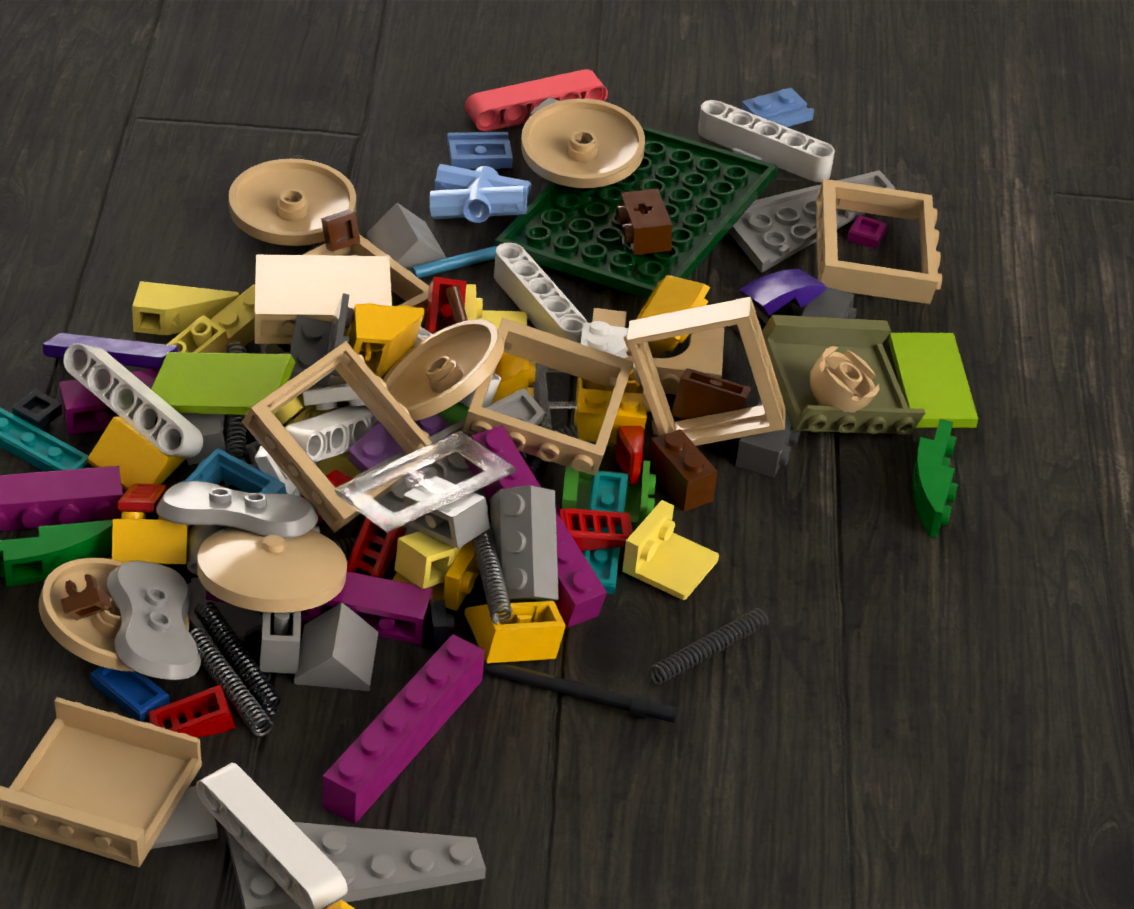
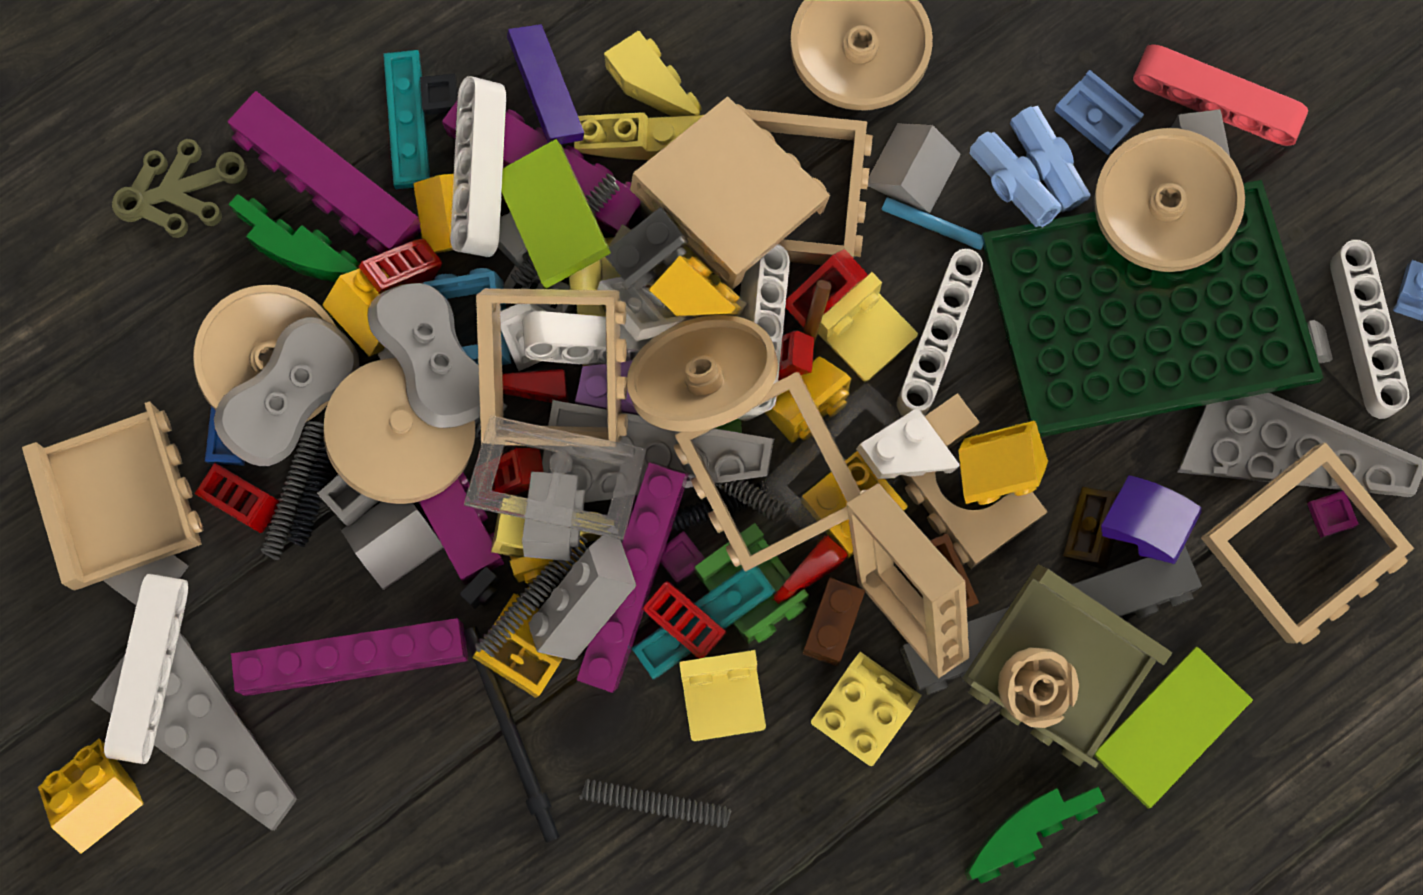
camera: 55 degrees right, 35 degrees up
reddish brown tile [61,574,112,620] -> none
reddish brown tile [321,209,361,252] -> none
reddish brown brick [616,189,672,255] -> none
none -> light yellow bracket [811,652,922,766]

